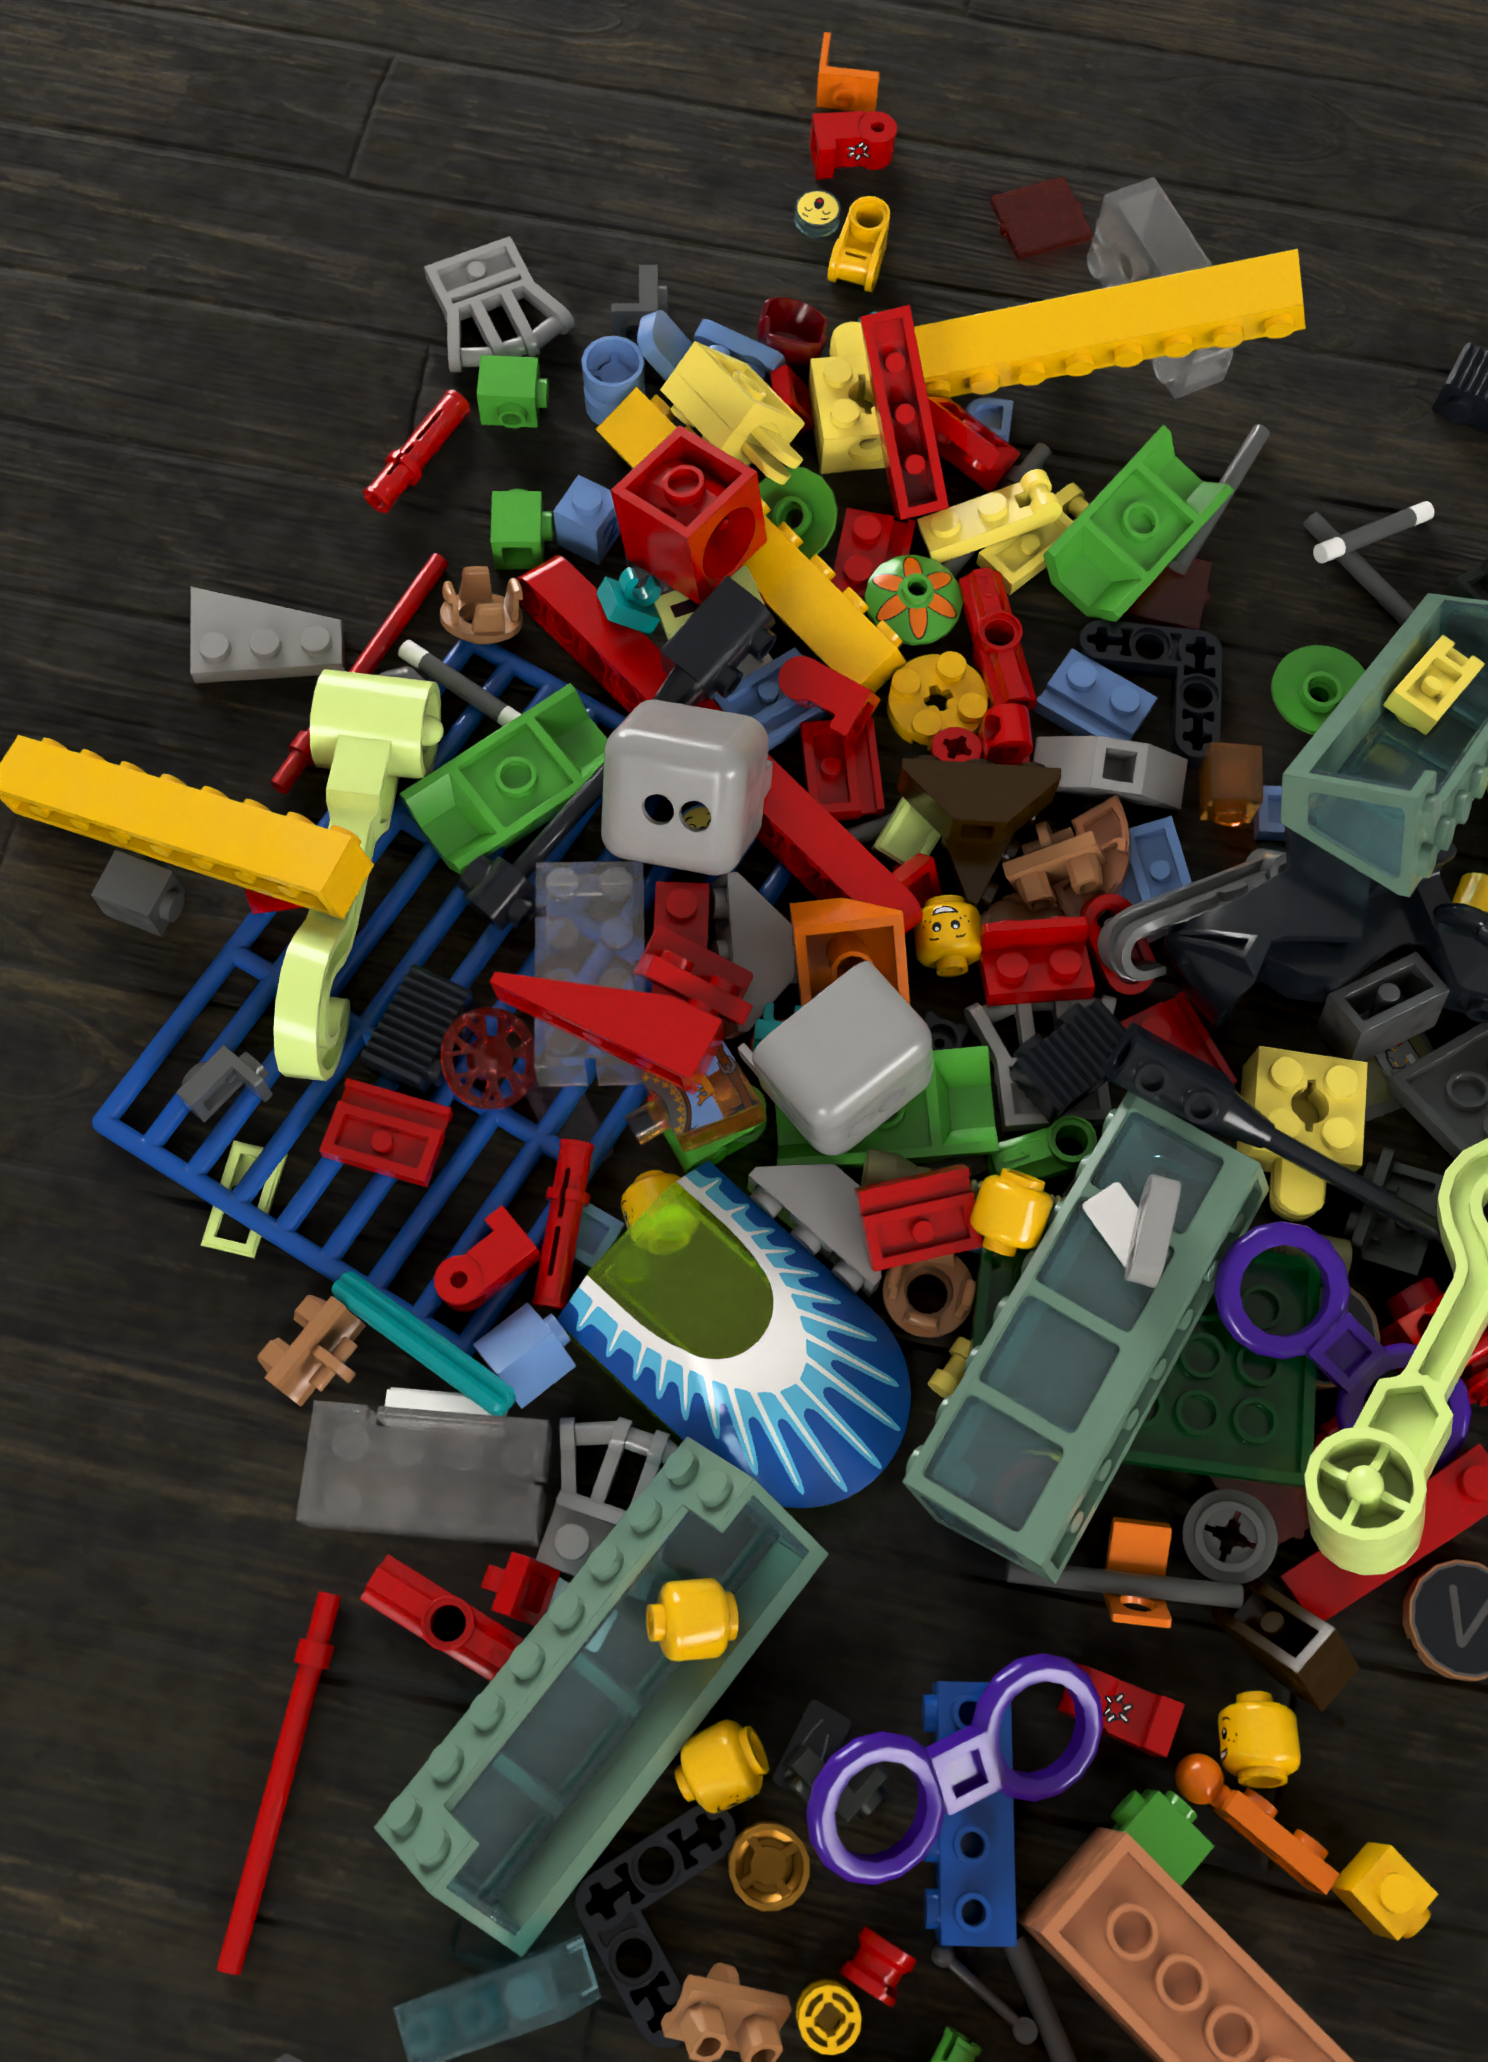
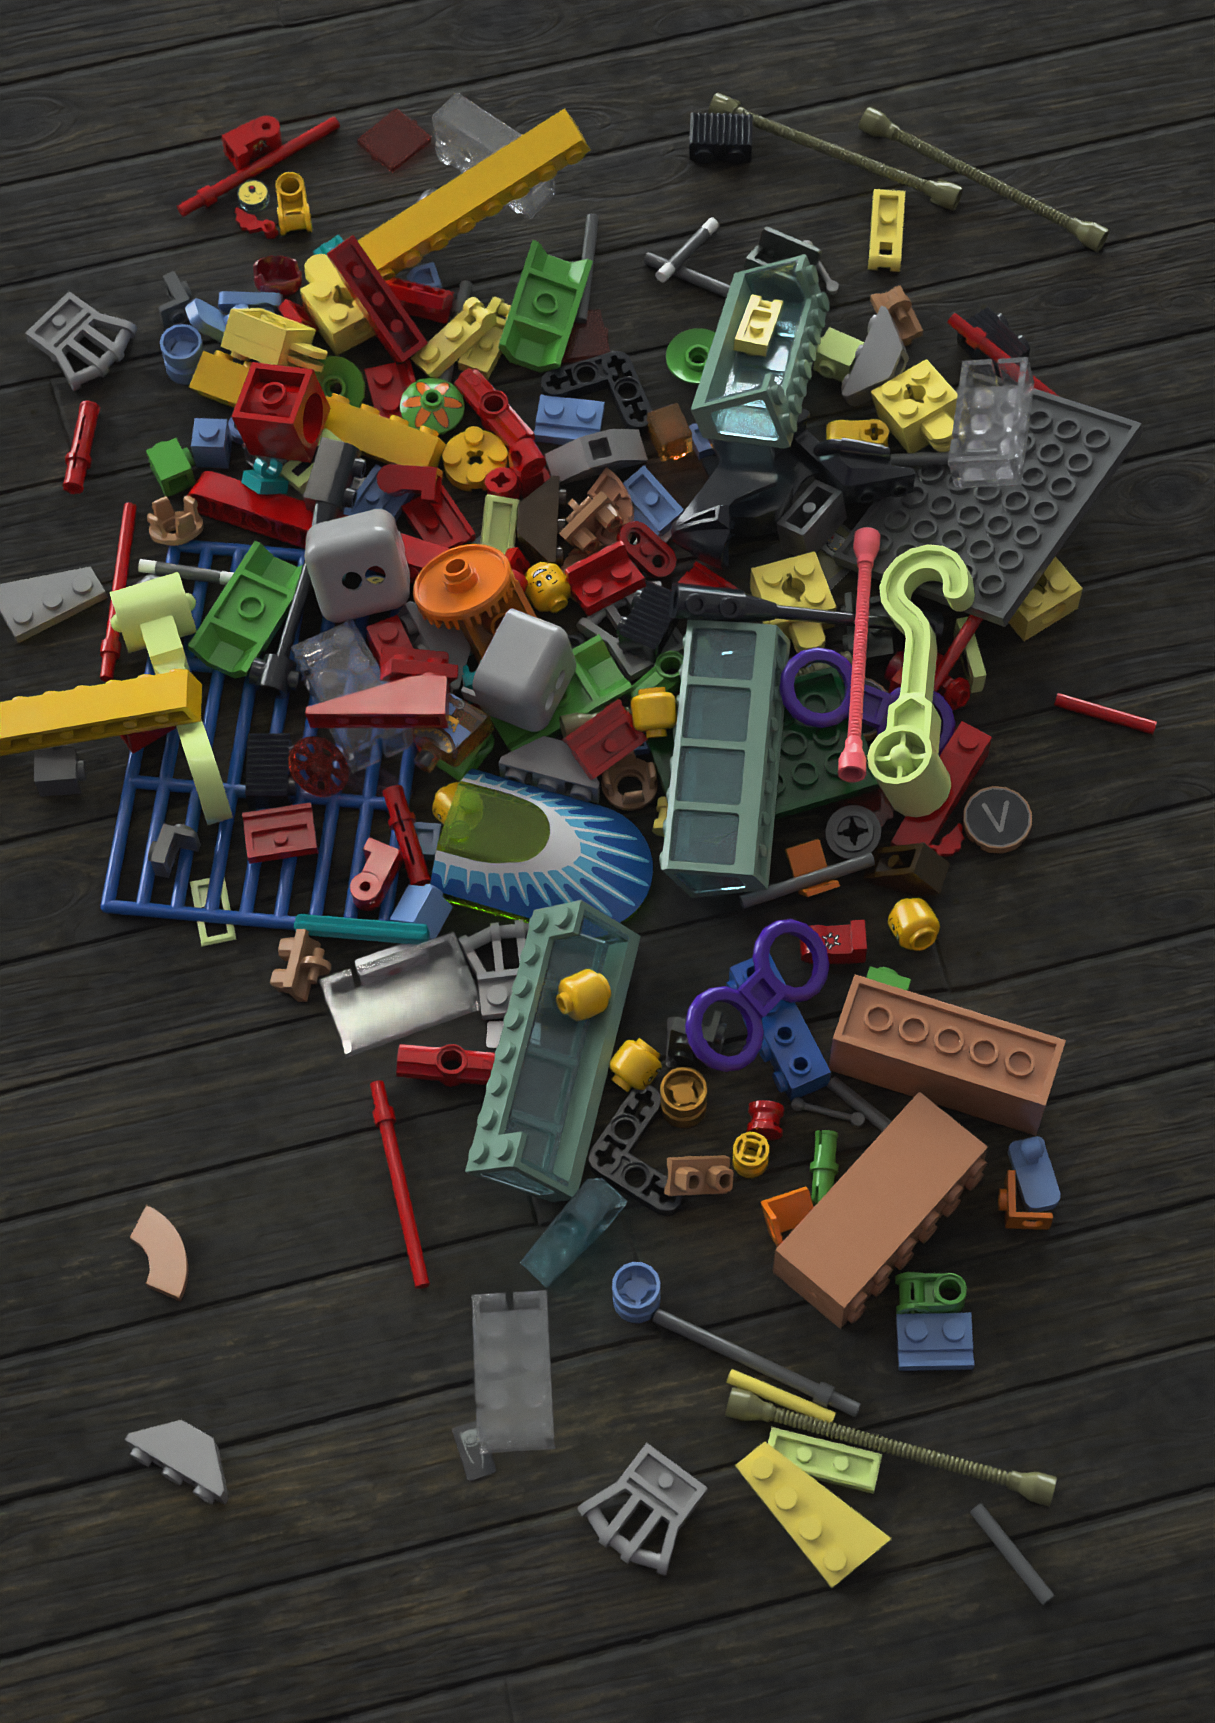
camera: 20 degrees left, 5 degrees down
bright green brick [477,355,549,428] -> none
red tile [480,1552,561,1627] -> none
orange bracket [816,32,880,112] -> none
dark brown slope [897,755,1061,845] -> none
white sticker [1082,1182,1138,1267] -> none
dark grey piece [1097,848,1287,981] -> none
light grey beam [1124,1174,1181,1288] -> none
orange plate [1175,1753,1340,1895] -> none
yellow brick [1331,1842,1438,1941] -> none
none -> red bar [177,116,340,217]
none -> red piece [235,207,278,239]
none -> orange wheel [413,544,516,630]
none -> coral hose [838,527,881,782]
none -> red piece [929,823,965,857]

